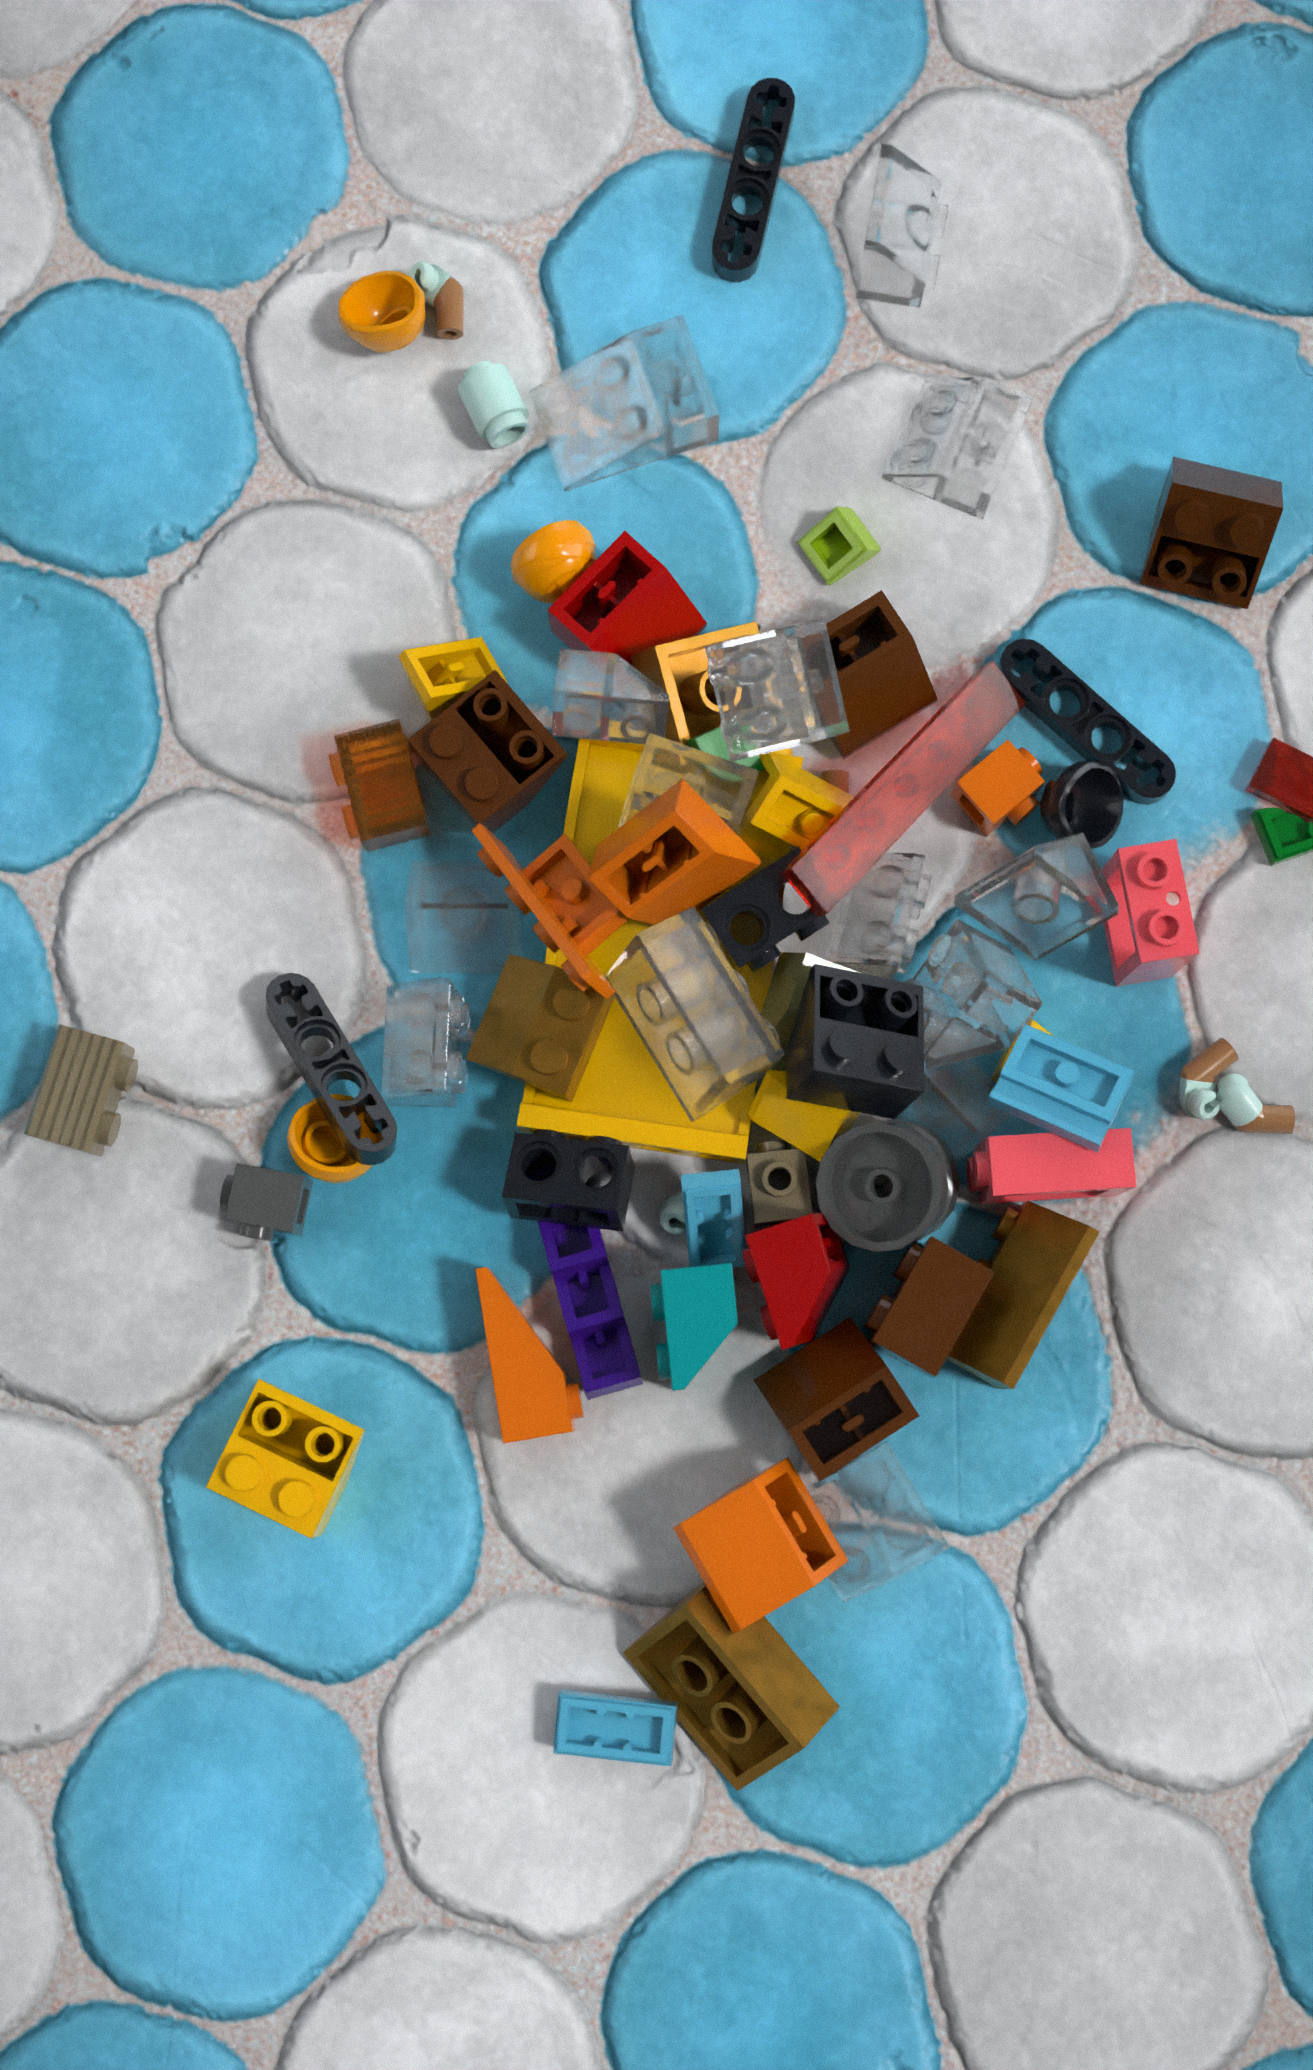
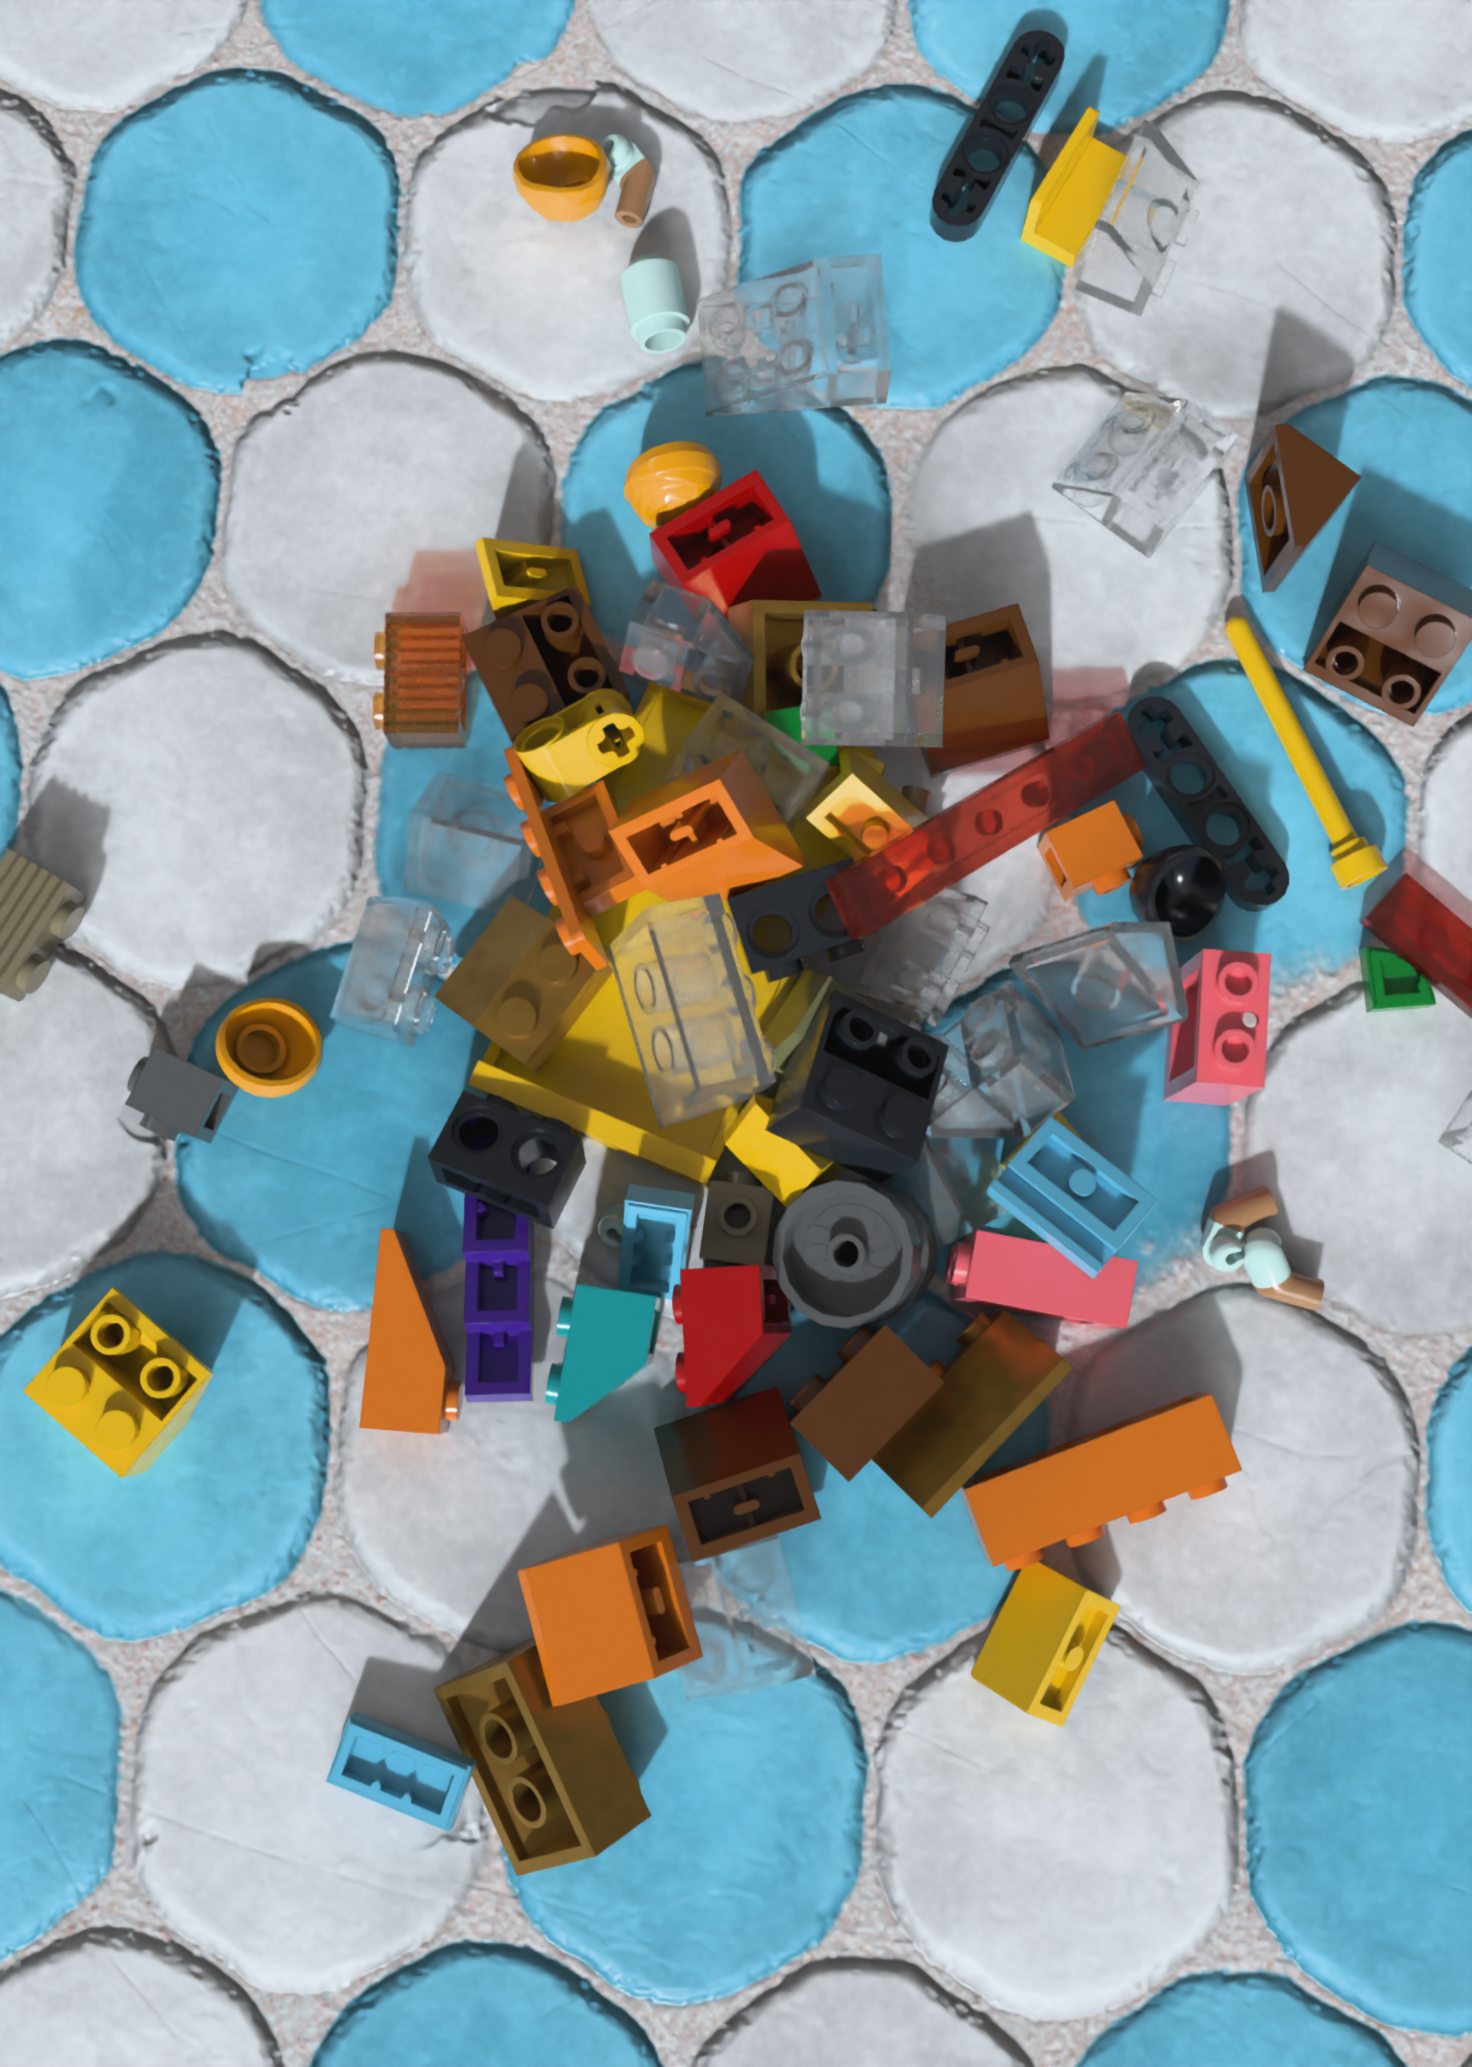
camera: 10 degrees right, 0 degrees up
black beam [266,973,397,1165] -> none
lime slope [797,506,881,585] -> none
none -> yellow piece [513,688,645,803]
none -> orange brick [959,1392,1242,1571]
none -> yellow panel [971,1561,1121,1727]
none -> yellow panel [1021,106,1134,268]
none -> yellow piece [1225,616,1388,890]
none -> reddish brown slope [1244,424,1361,593]

